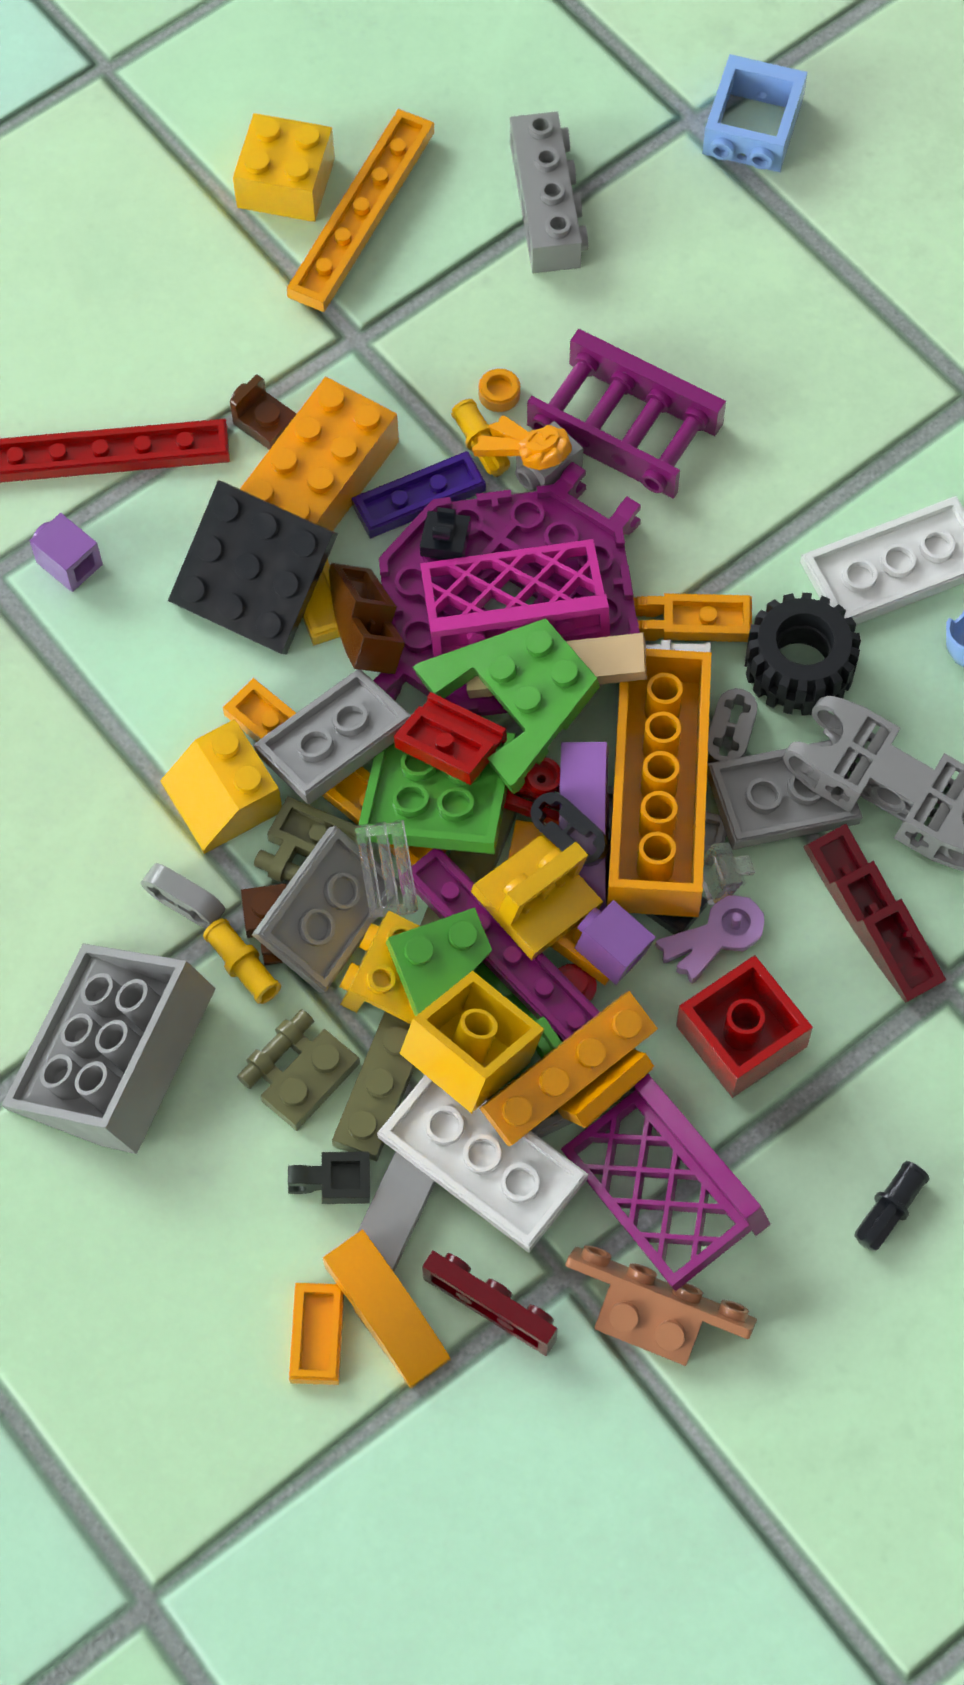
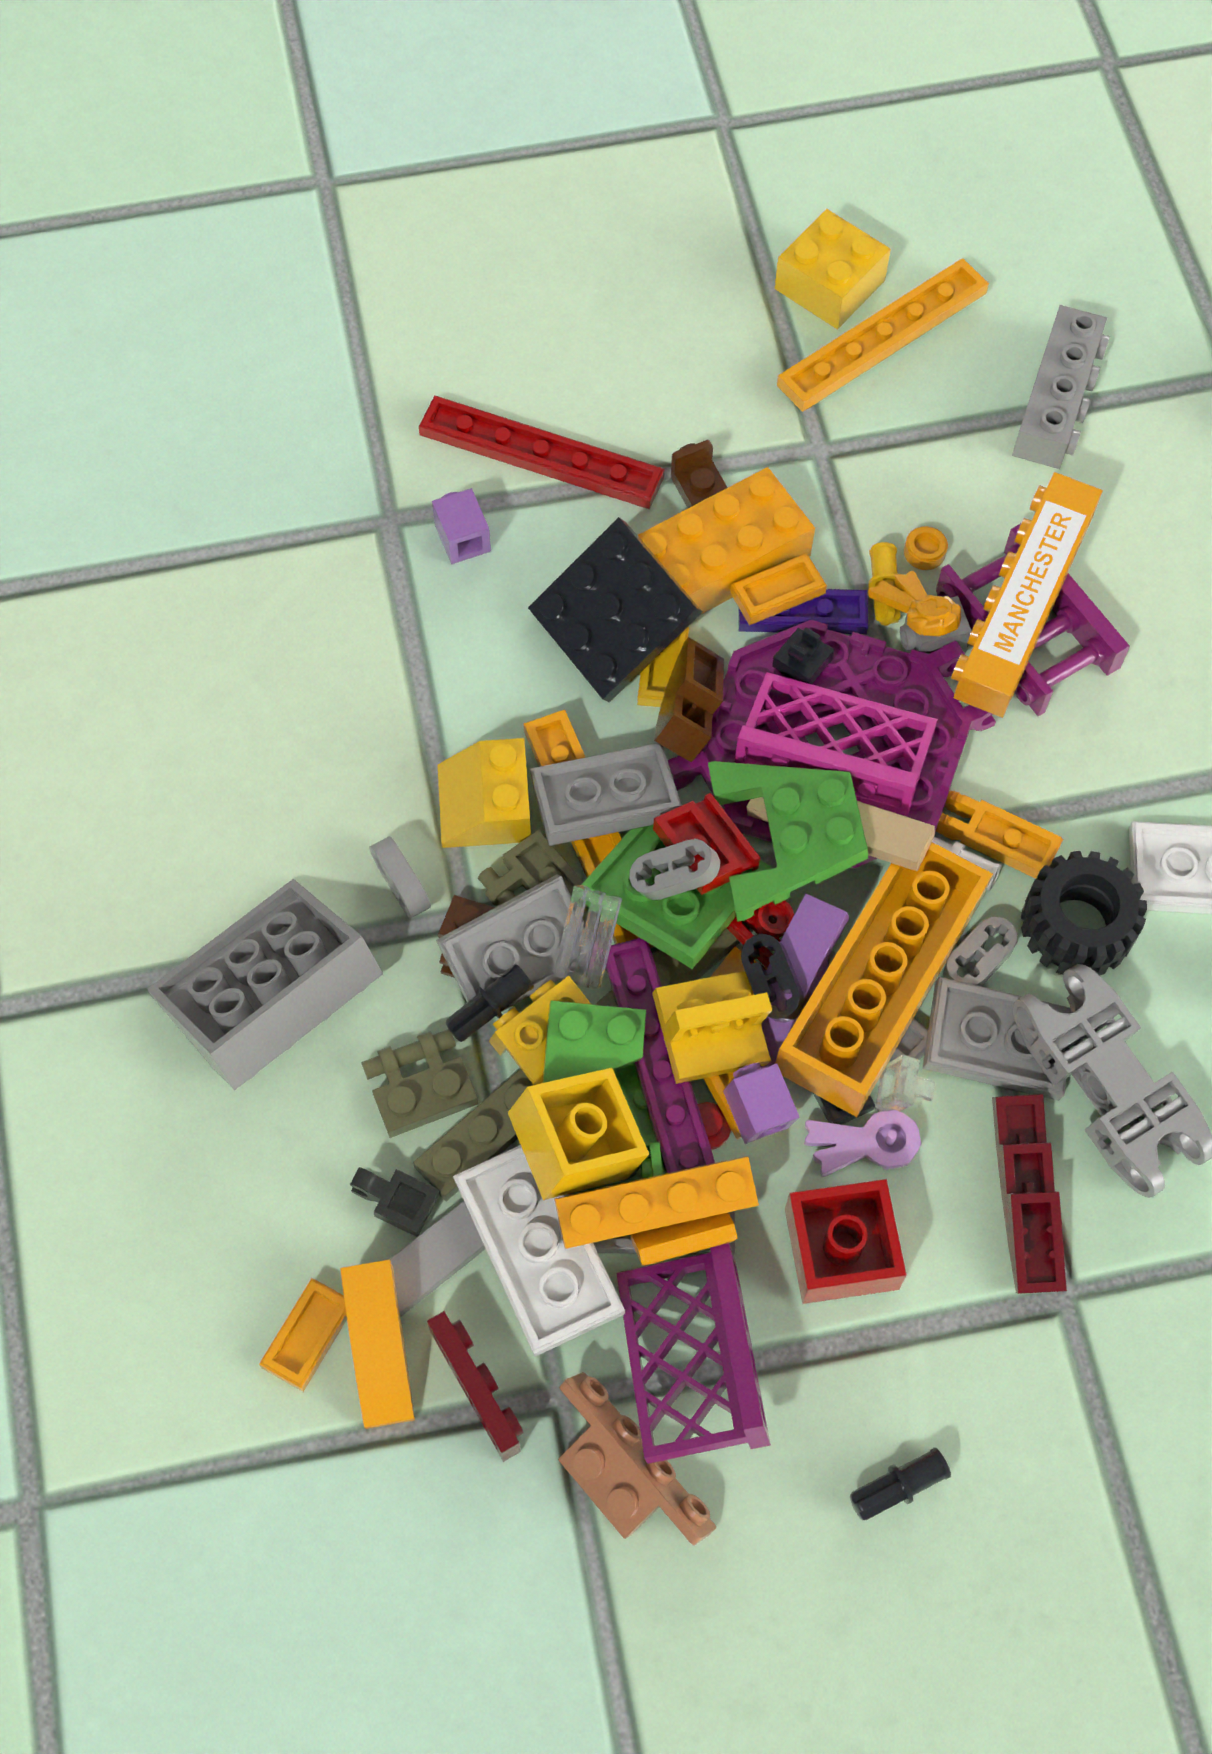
camera: 25 degrees right, 0 degrees up
yellow pin [203,918,281,1004] -> none
none -> black axle [445,964,534,1042]
none -> light grey beam [629,839,720,900]
none -> light orange tile [730,553,827,626]
none -> light orange brick [951,472,1103,718]

